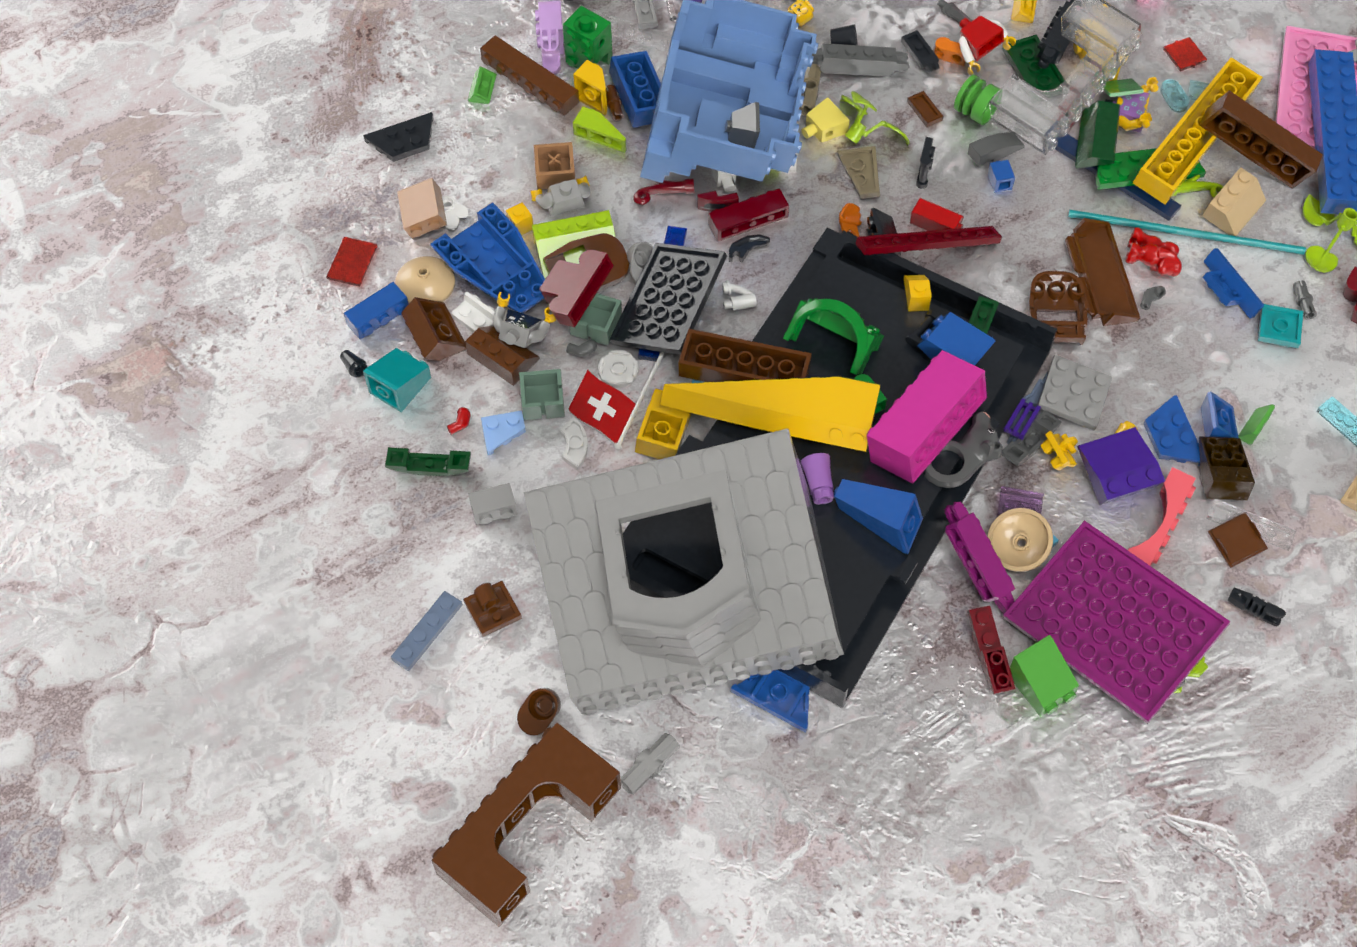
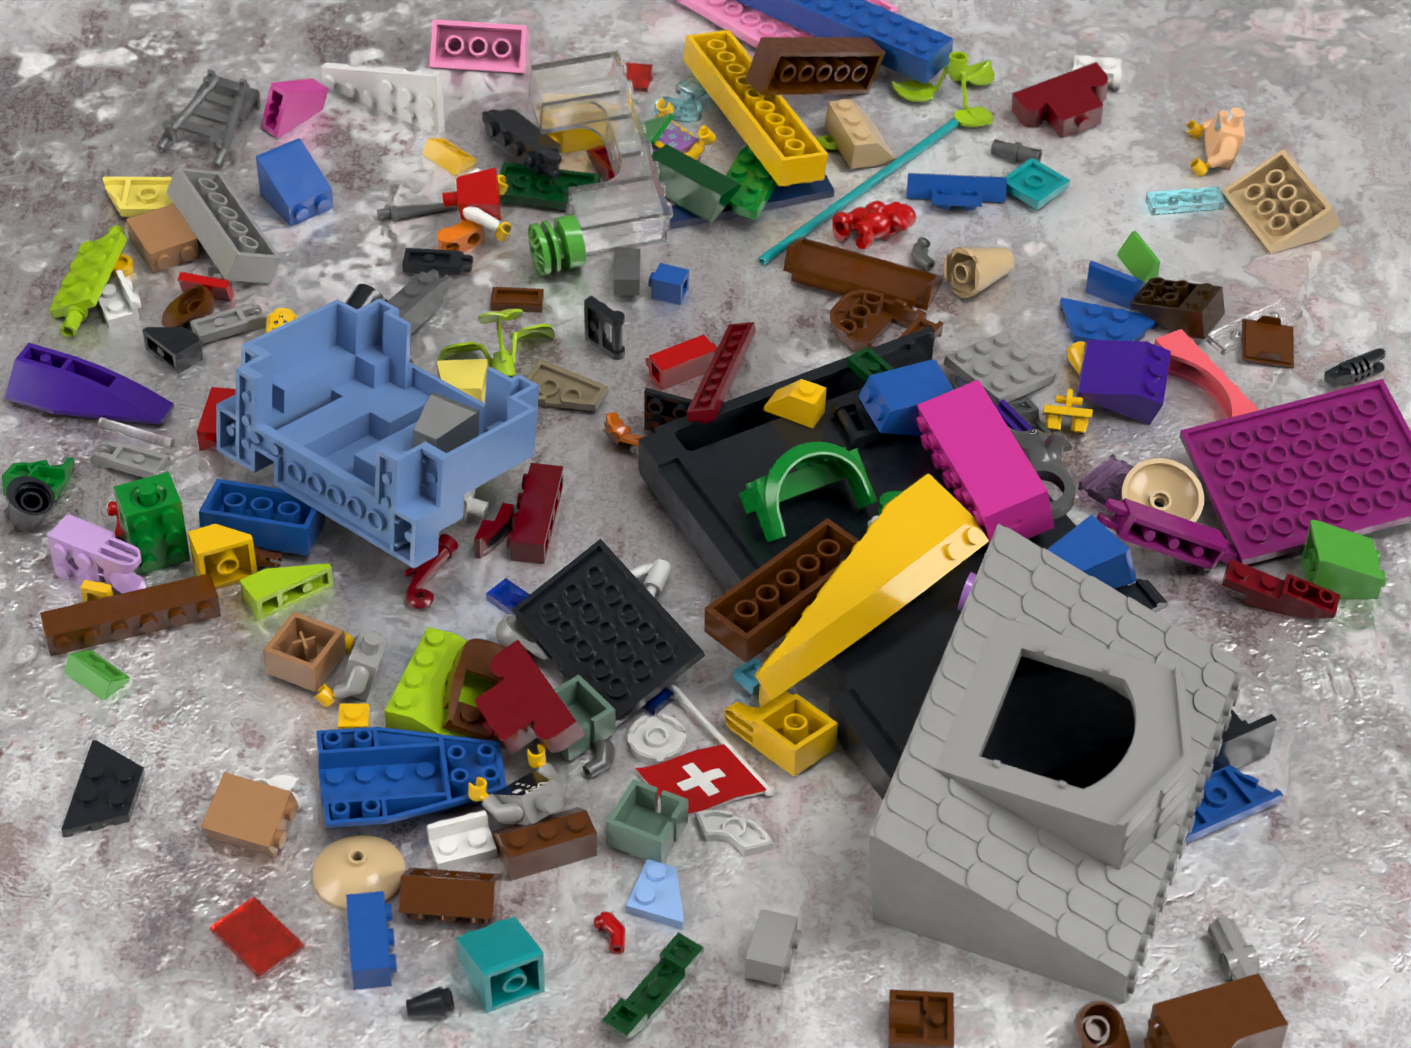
camera: 60 degrees left, 15 degrees down
black piece [729,234,770,262] -> none
none -> yellow plate [80,580,113,602]
none -> tan cone [943,247,1014,298]

